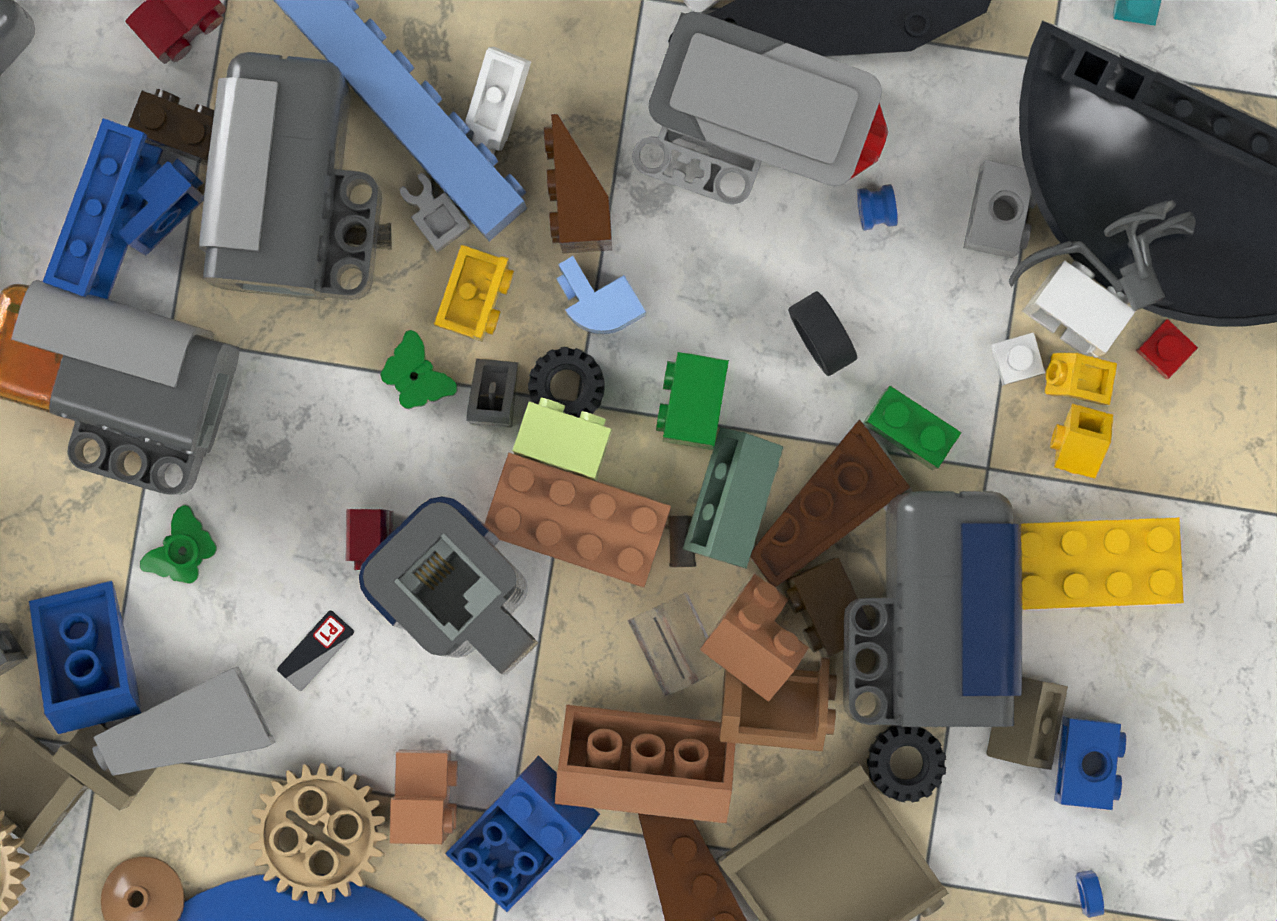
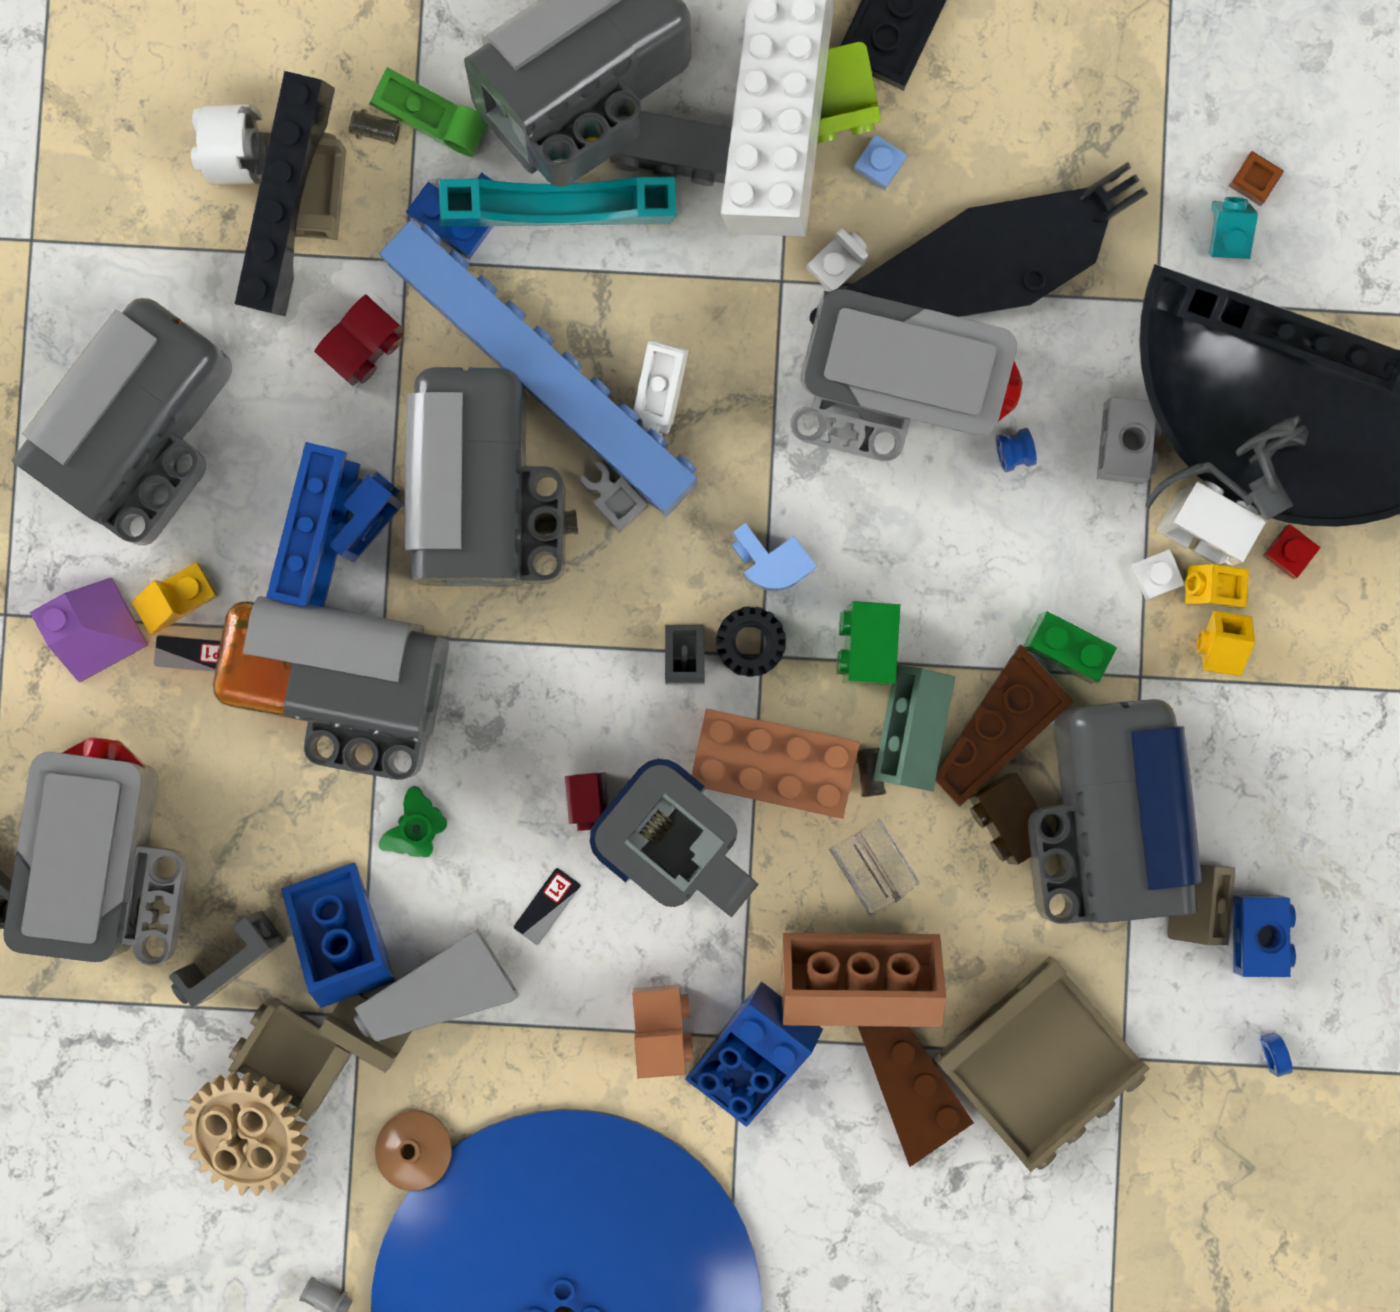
camera: 10 degrees left, 0 degrees up
dark brown brick [127,89,214,165] -> none
tan gear [248,763,389,904] -> none
green animal [380,330,458,410] -> none
yellow bracket [434,245,514,342] -> none
yellowish green slope [512,398,612,481] -> none
reddish brown slope [544,114,613,254] -> none
nougat brick [699,574,809,702] -> none
medium nougat panel [719,658,837,752] -> none
black tyre [788,291,858,376] -> none
black tyre [867,725,946,803] -> none
yellow brick [1021,517,1184,610] -> none

